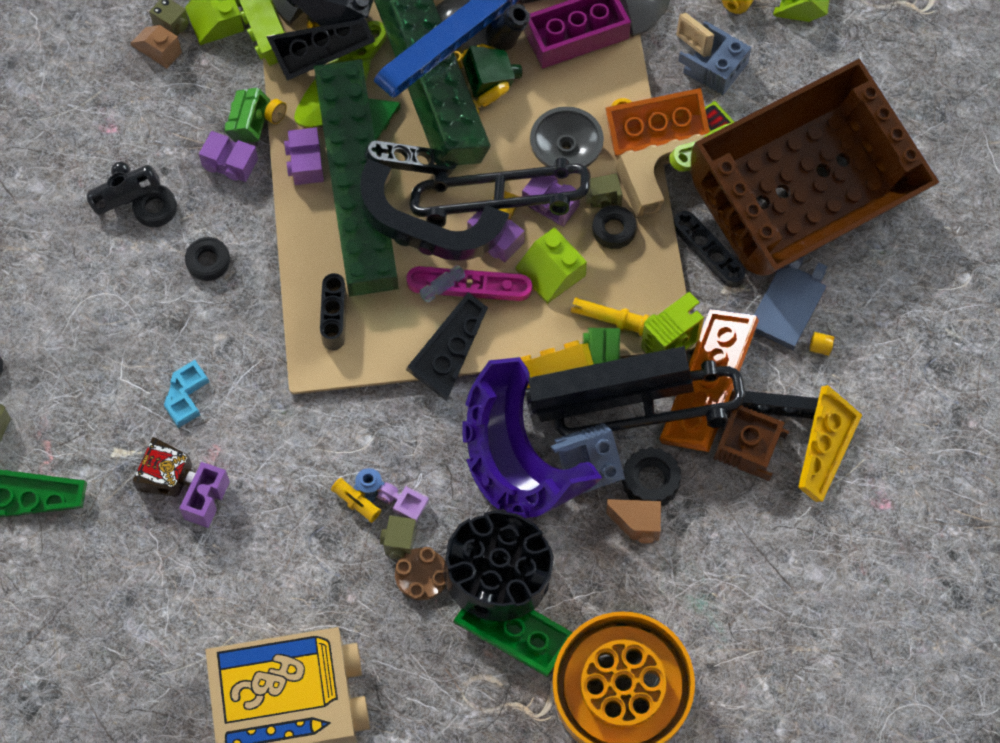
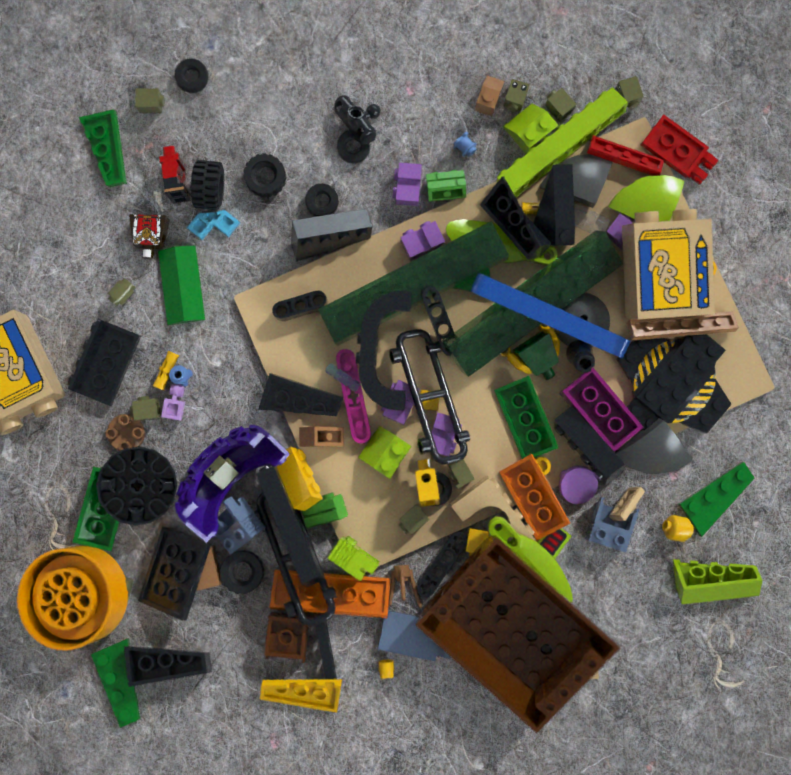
camera: 75 degrees right, 20 degrees up
medium lavender brick [179,462,230,528] -> none
tile [264,99,287,124] -> none
dark grey dish [530,107,604,167] -> none
yellow pin [571,297,650,337] -> none
none -> black bracket [68,318,141,406]
none -> green wing [91,638,140,728]
none -> olive brick [107,278,136,306]
none -> black wedge [124,646,212,687]
none -> black plate [138,526,211,621]
none -> green slope [158,246,206,325]
none -> hips [159,146,191,204]
none -> black tyre [191,160,225,210]
none -> brick [203,455,239,490]
none -> black tyre [243,153,286,198]
none -> black wedge [291,209,372,262]
none -> medium nougat slope [299,426,344,447]
none -> medium nougat plant [388,565,422,608]
none -> olive brick [399,504,430,534]
none -> yellow torso [415,459,439,507]
none -> medium blue brick [453,132,477,157]
none -> yellow brick [465,528,489,556]
none -> green slope [494,376,559,459]
none -> black wedge [554,406,625,486]
none -> medium lavender tile [559,465,598,504]

